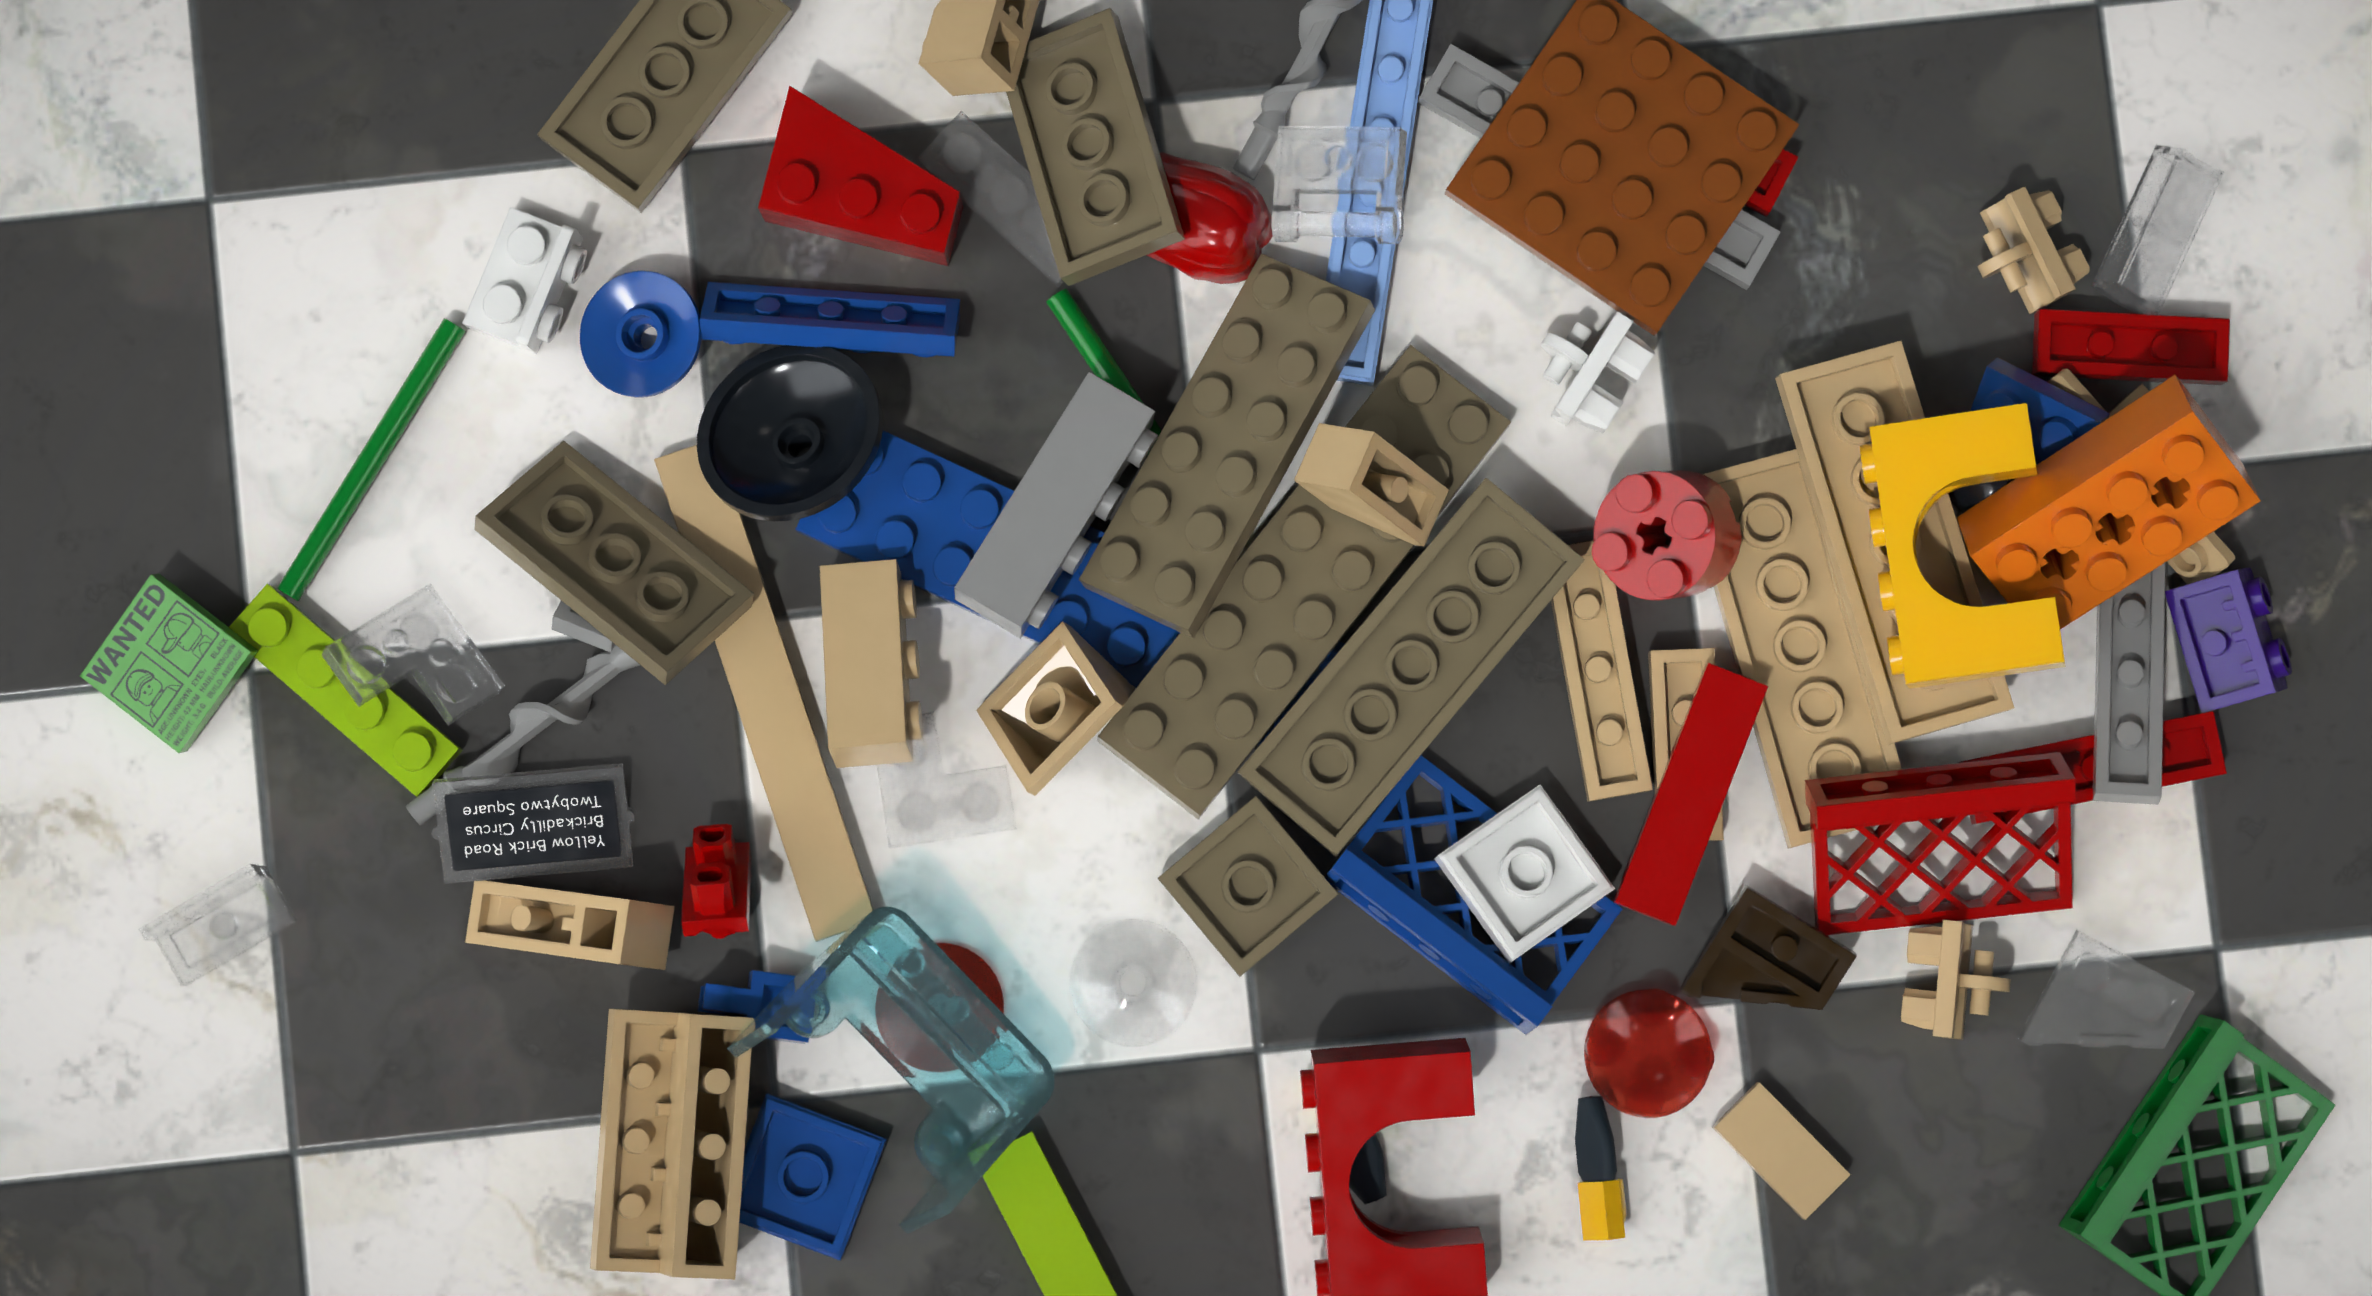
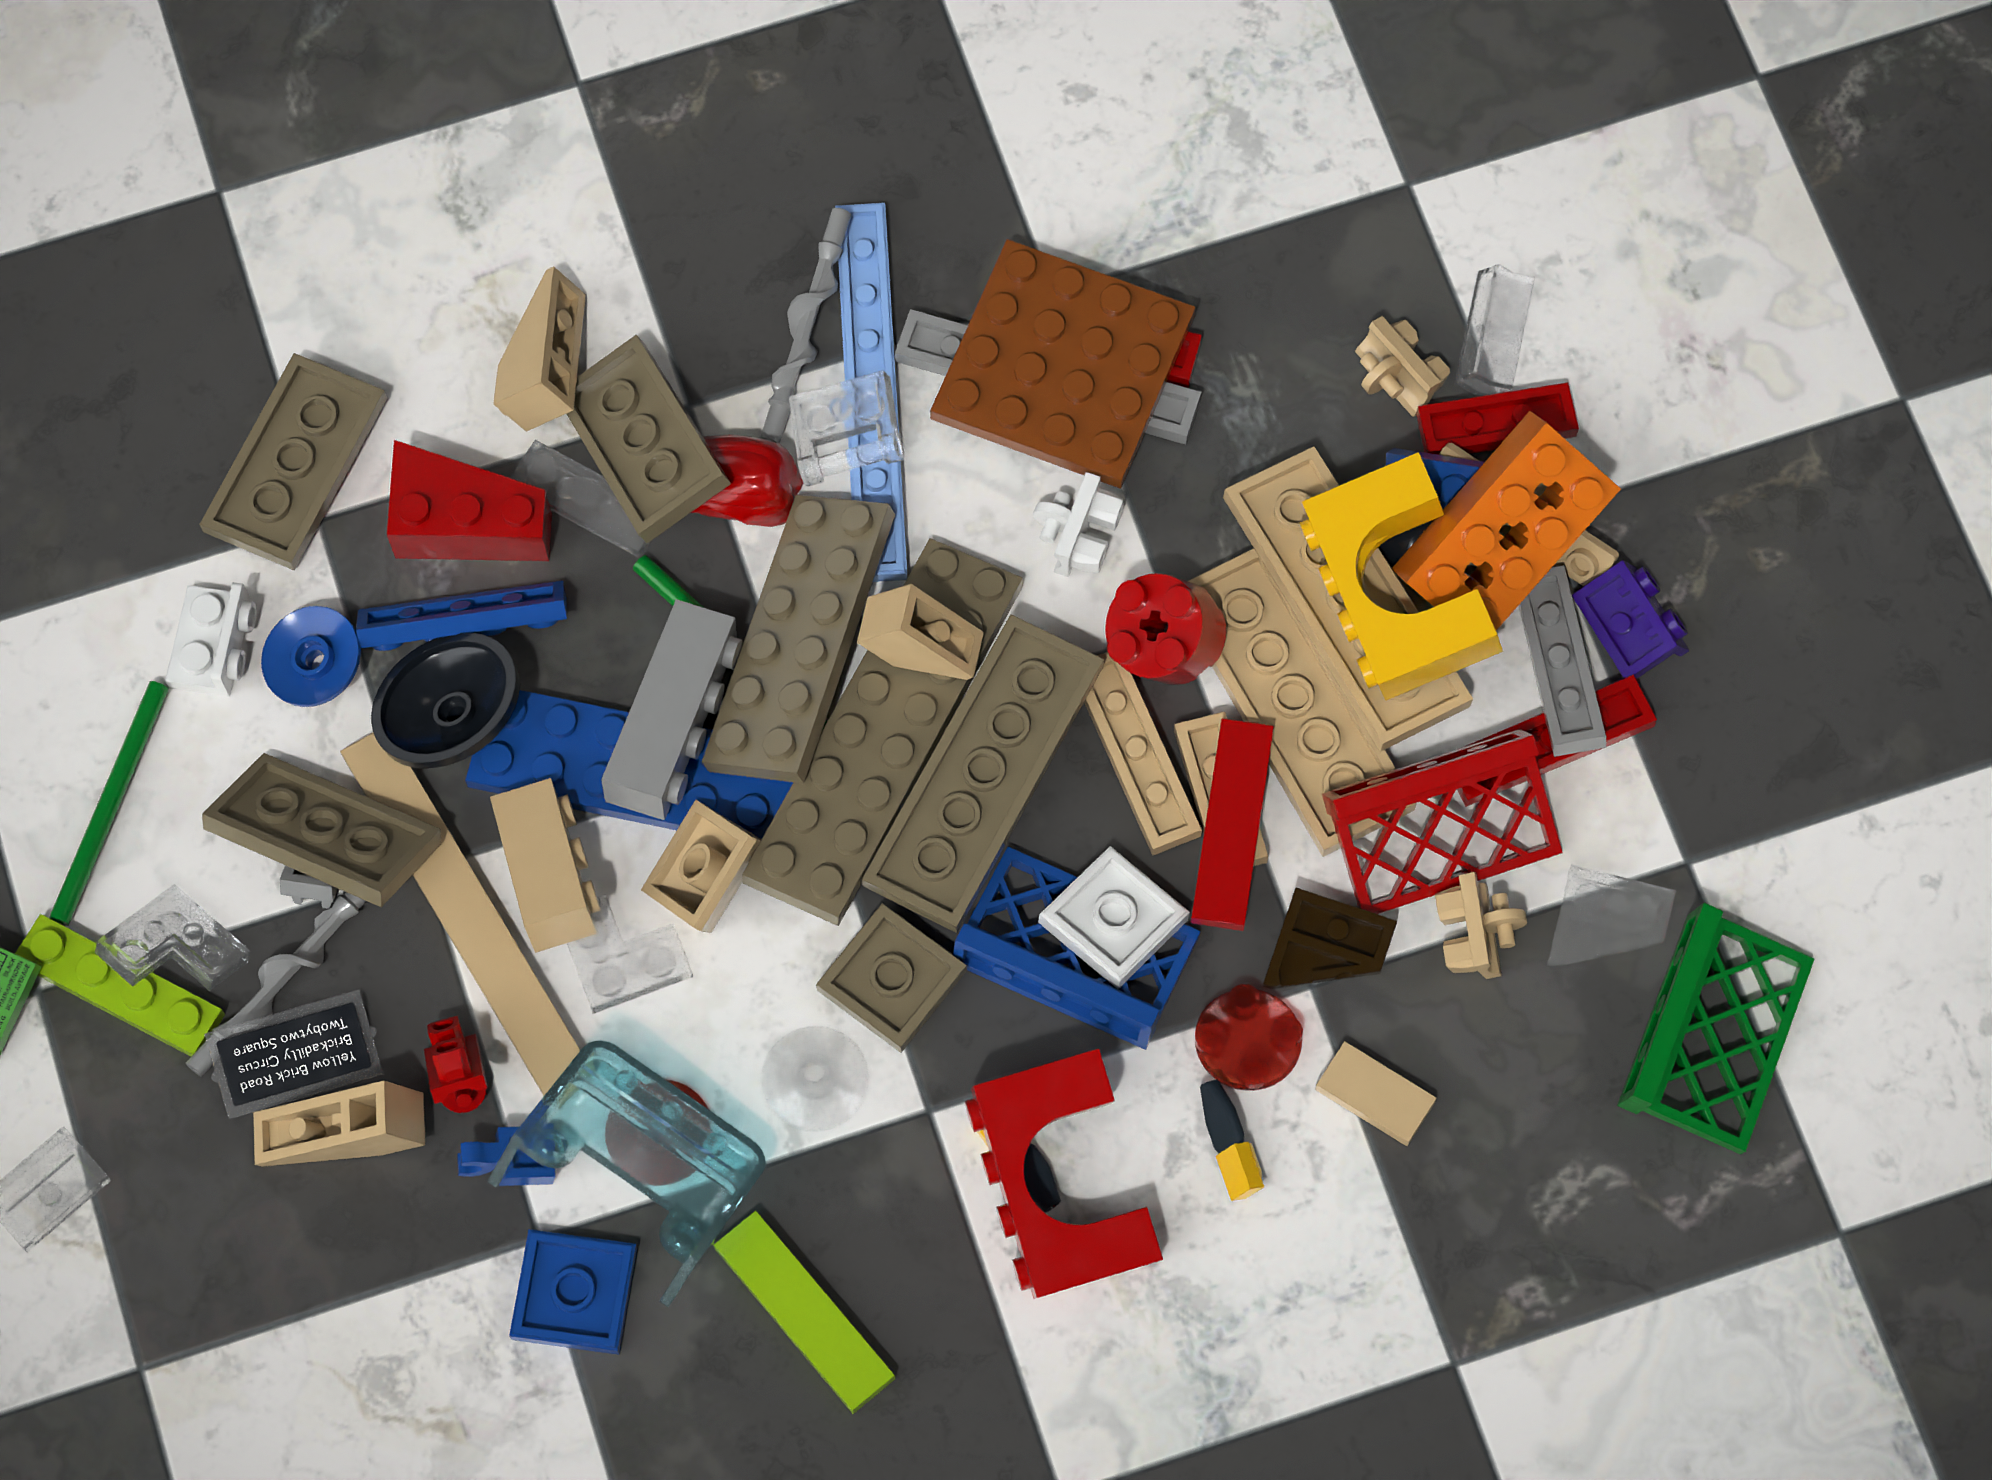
camera: 10 degrees left, 15 degrees down
tan brick [590,1009,754,1280] -> none

